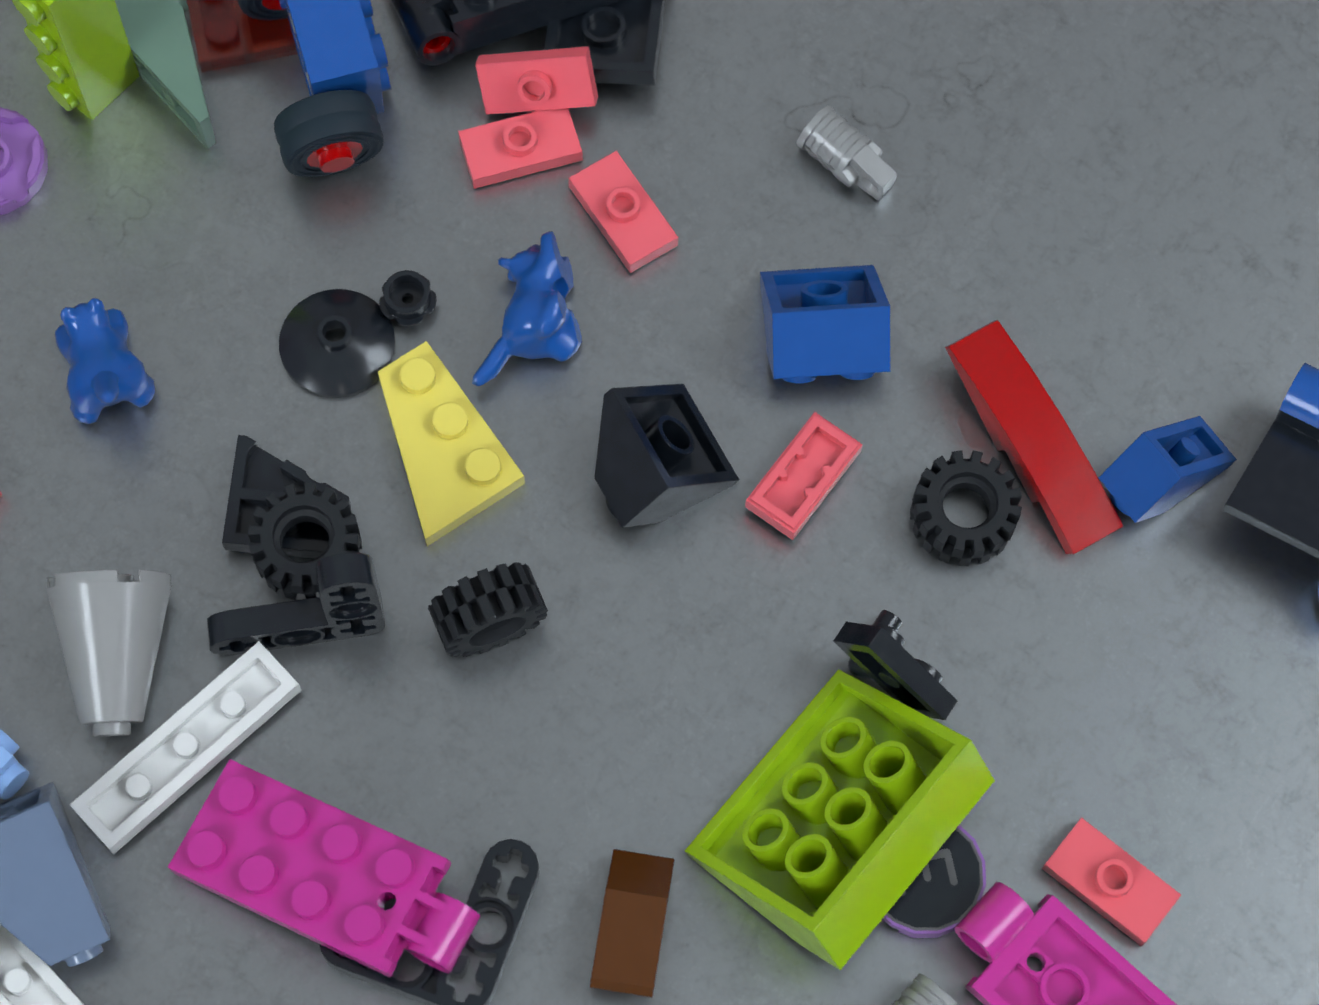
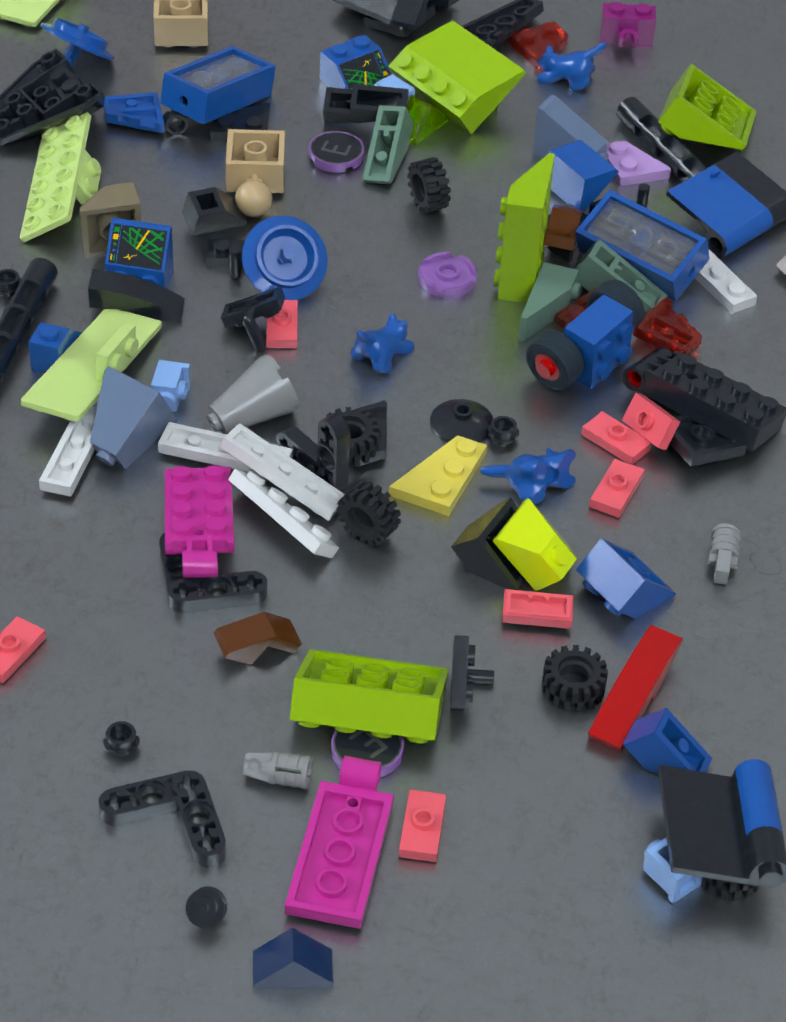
camera: 60 degrees right, 25 degrees down
none -> white plate [220,423,345,521]
none -> white plate [228,469,340,558]
none -> neon yellow slope [493,498,577,591]

